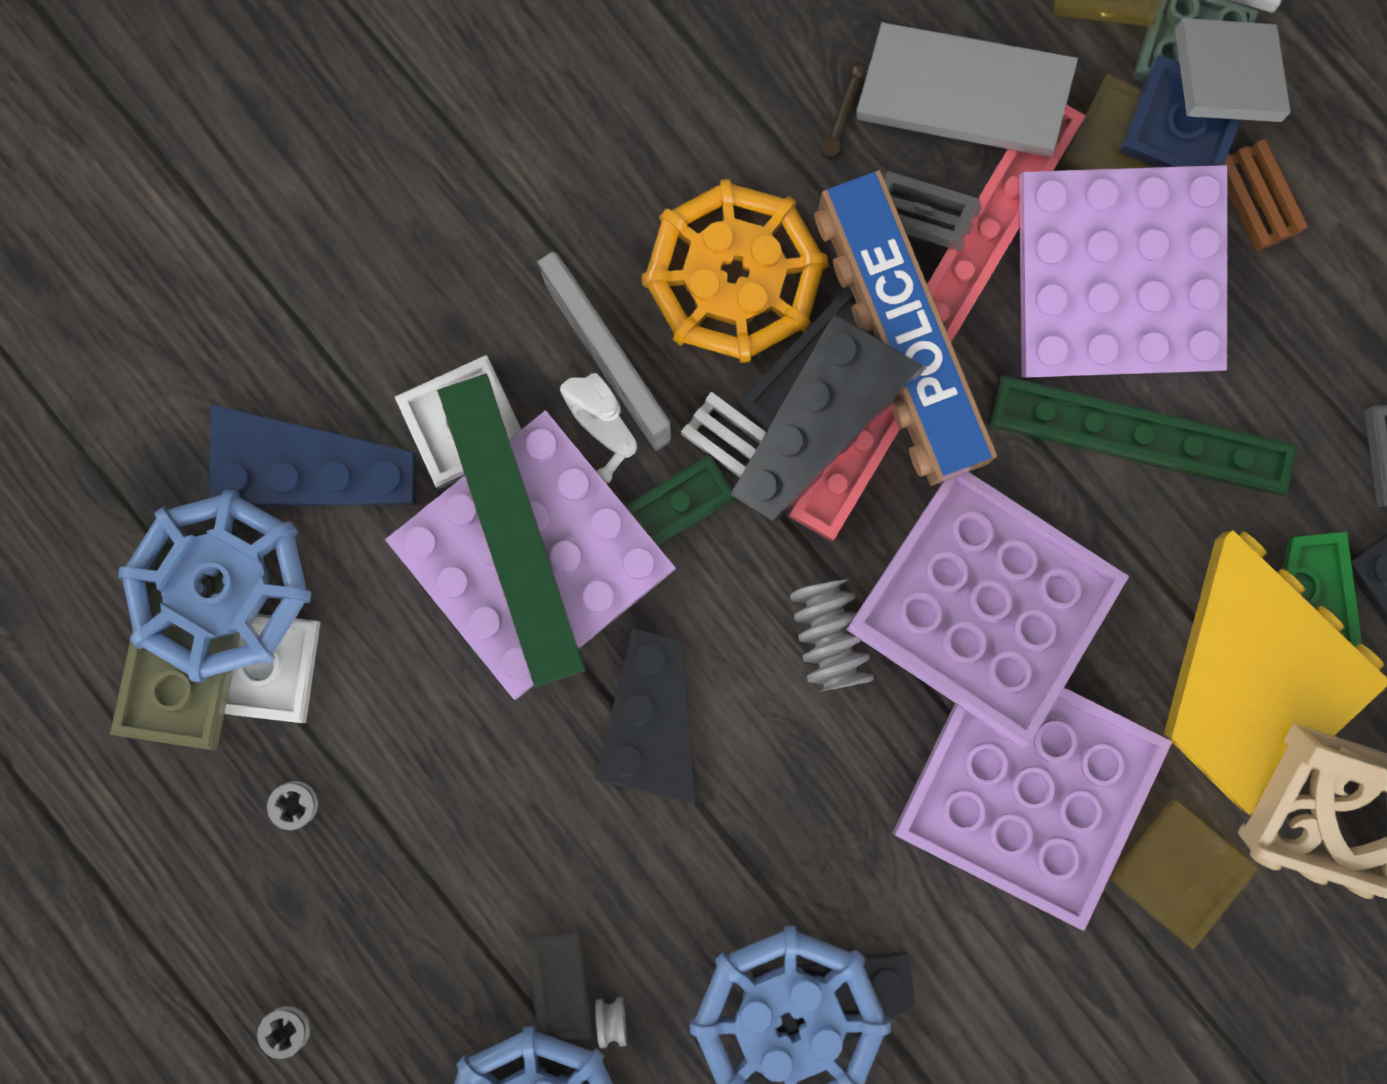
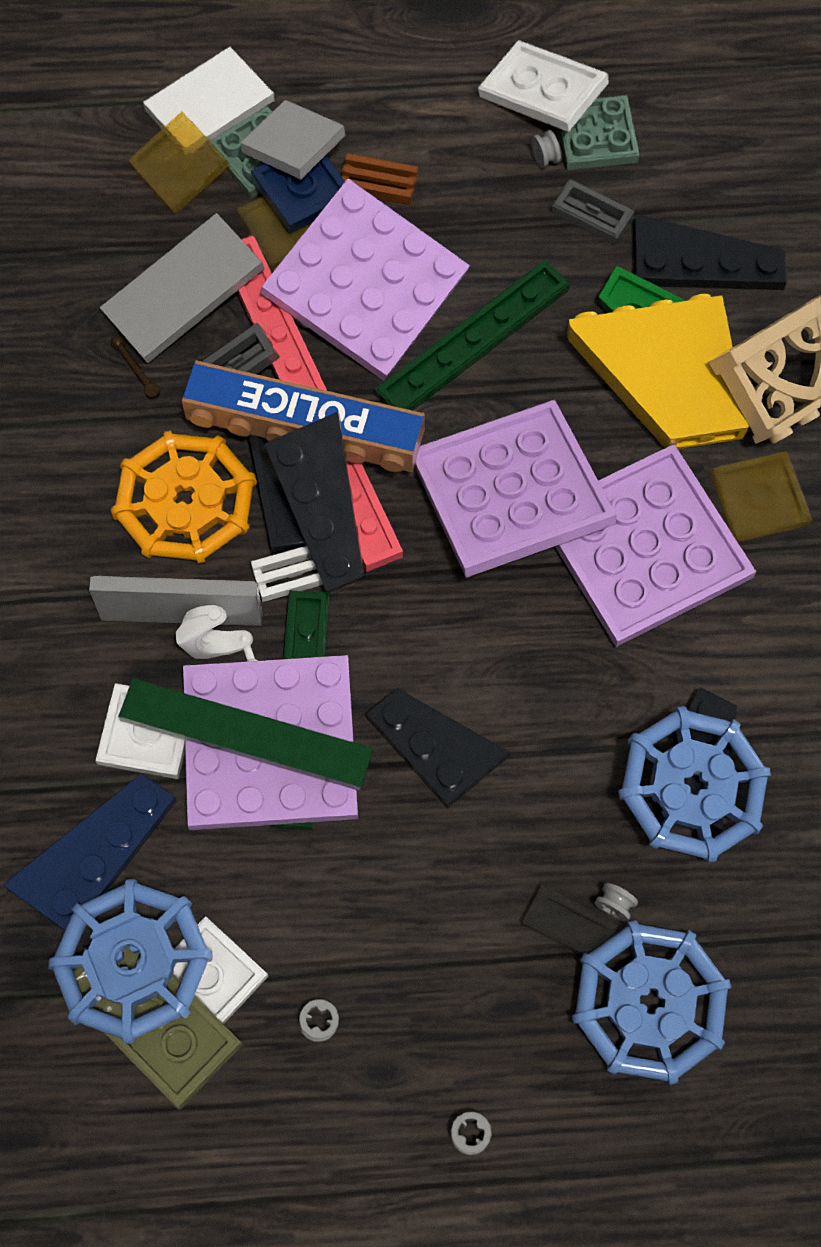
camera: 55 degrees left, 15 degrees down
light grey piece [790,579,874,692] -> none

